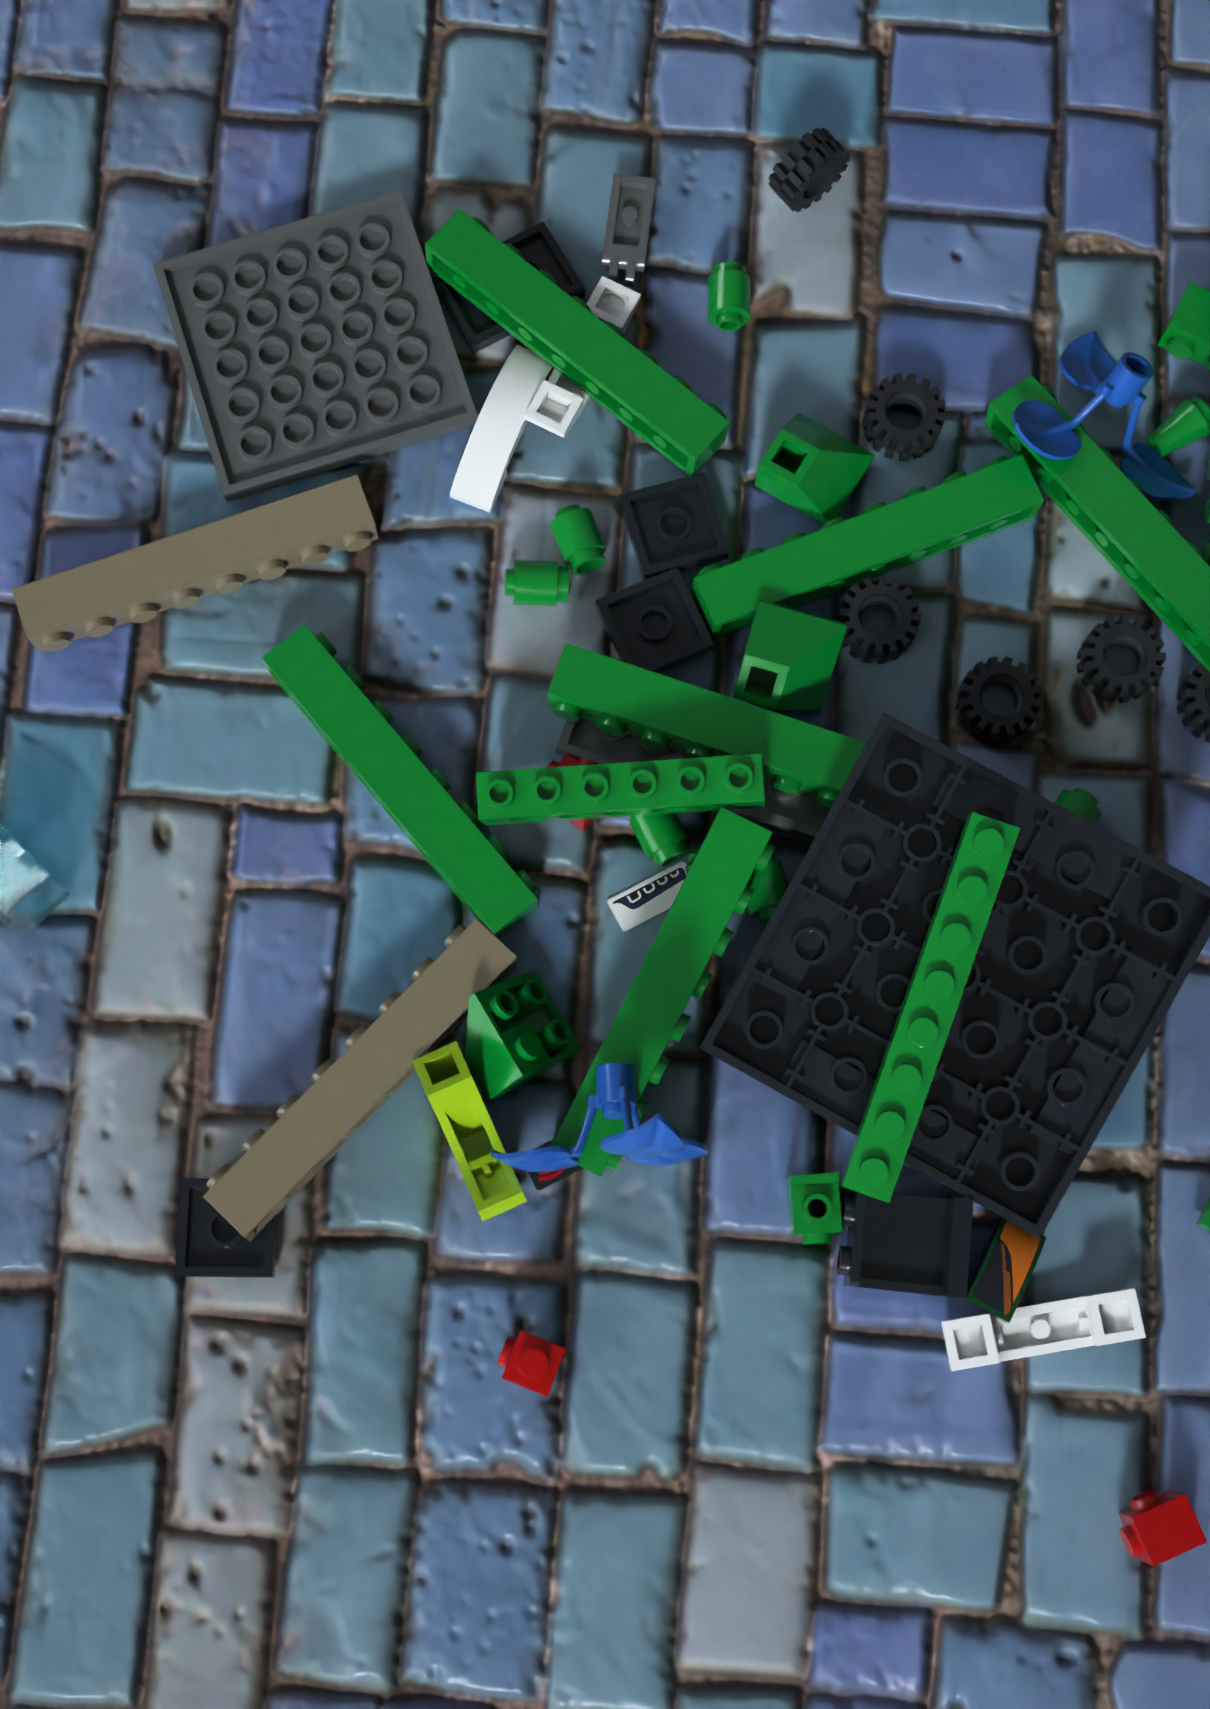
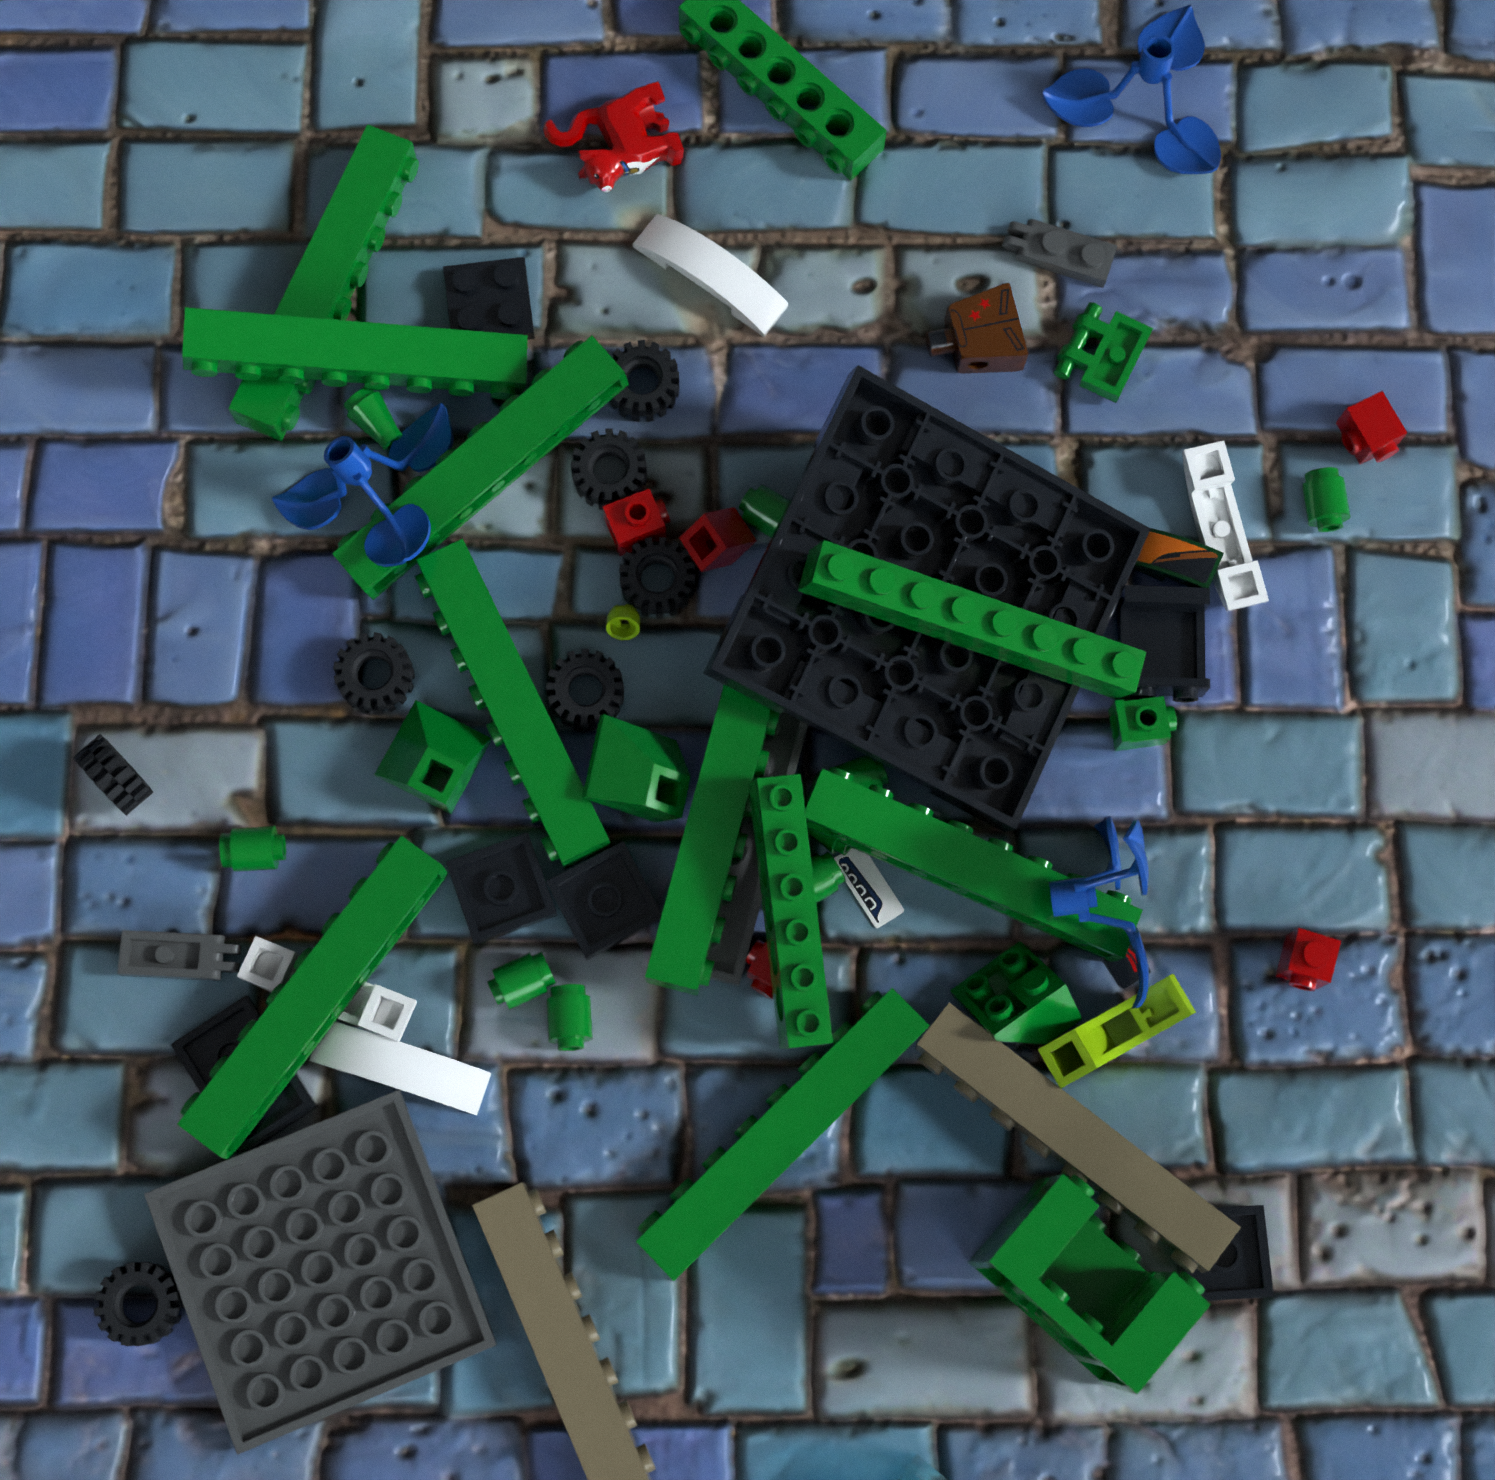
camera: 95 degrees left, 0 degrees up
none -> black tyre [94,1262,184,1346]
none -> red brick [602,488,670,556]
none -> lime hinge [606,604,641,640]
none -> red brick [679,507,757,572]
none -> green piece [968,1174,1211,1394]
none -> green brick [1302,467,1351,532]

